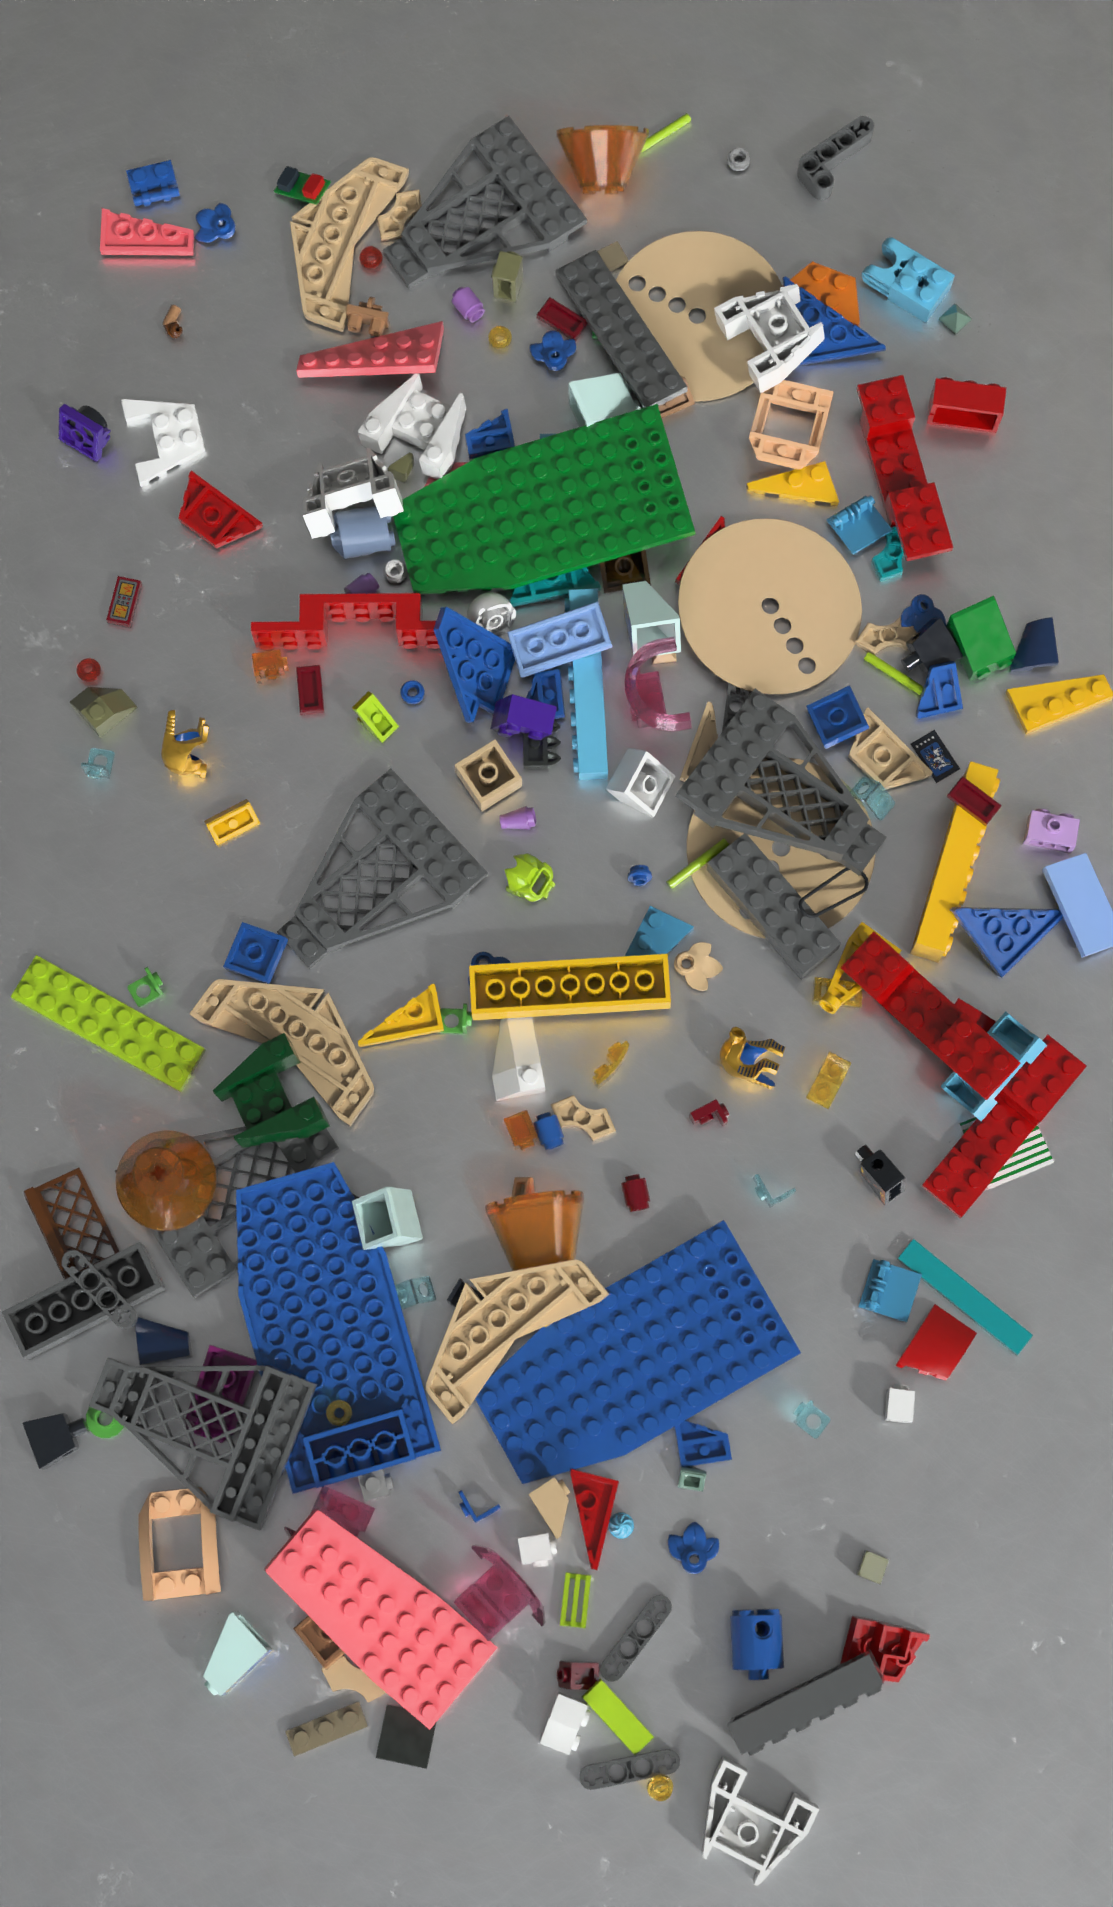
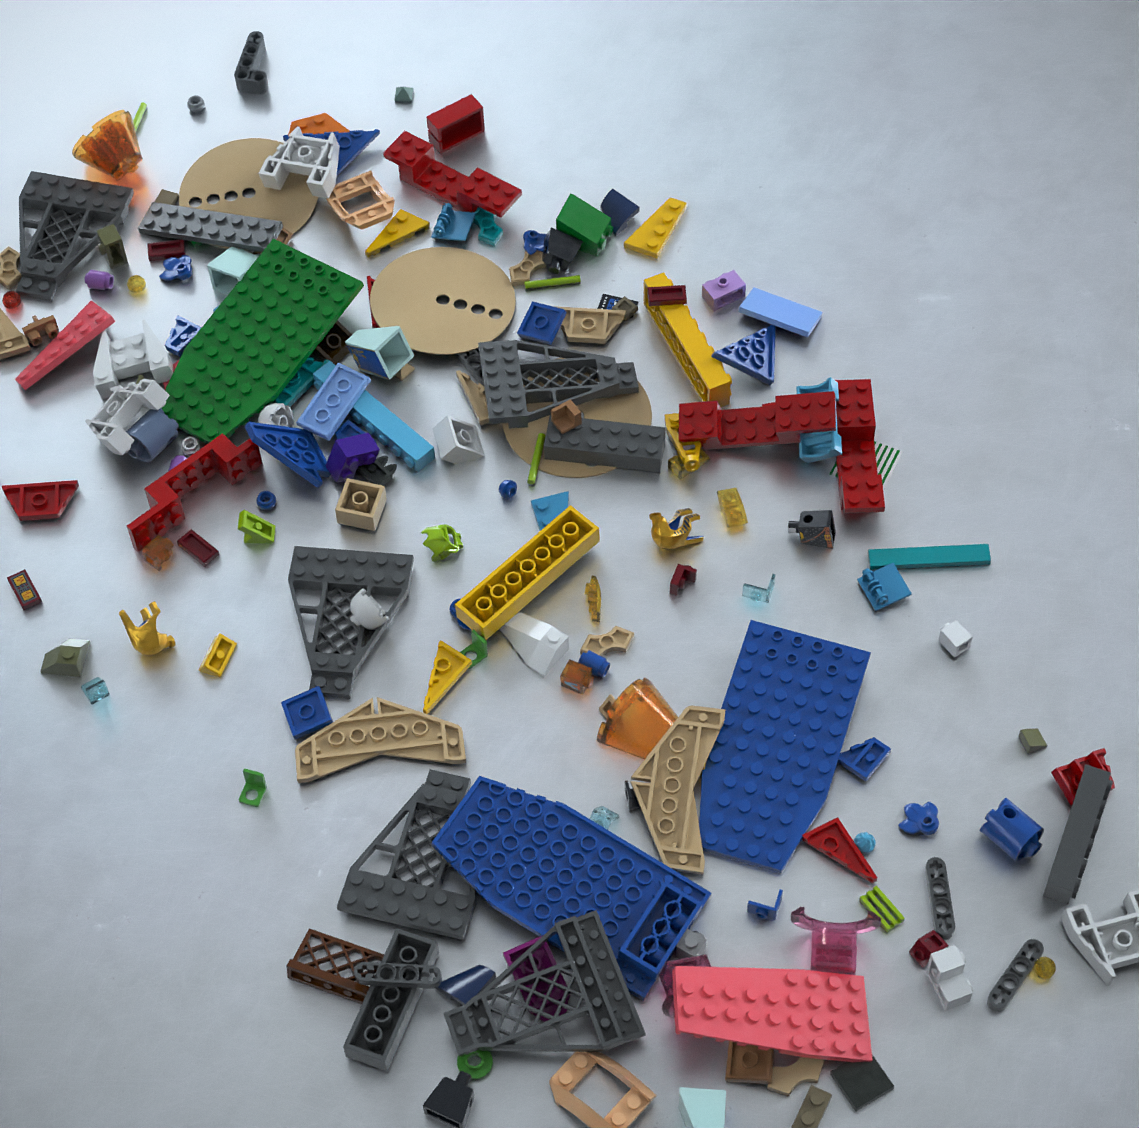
camera: 40 degrees left, 20 degrees down
lime plate [11,955,206,1092] -> none
clear red plate [77,658,101,682] -> none
clear orange cone [116,1130,217,1231] -> none
dark green wedge [213,1033,330,1148] -> none
clear yellow plate [326,1400,352,1426] -> none
light aqua slope [352,1187,423,1250] -> none
medium lavender cone [500,806,536,830] -> none
white brick [518,1533,557,1568] -> none
tan slope [529,1477,570,1539] -> none
lime tile [581,1678,654,1755] -> none
dark red brick [621,1174,650,1212] -> none
clear pink piece [625,637,692,732] -> none
tan plate [674,942,723,991] -> none
sand green slope [678,1467,707,1491] -> none
clear light blue bracket [793,1400,831,1439] -> none
black piece [799,867,869,918] -> none
clear light blue bracket [850,777,895,820] -> none
medium azure brick [861,237,955,323] -> none
red slope [896,1304,977,1380] -> none
blue wing [916,661,963,719] -> none
none -> white cylinder [350,588,389,629]
none -> medium nougat panel [551,399,582,434]
none -> dark tan tile [612,296,638,322]

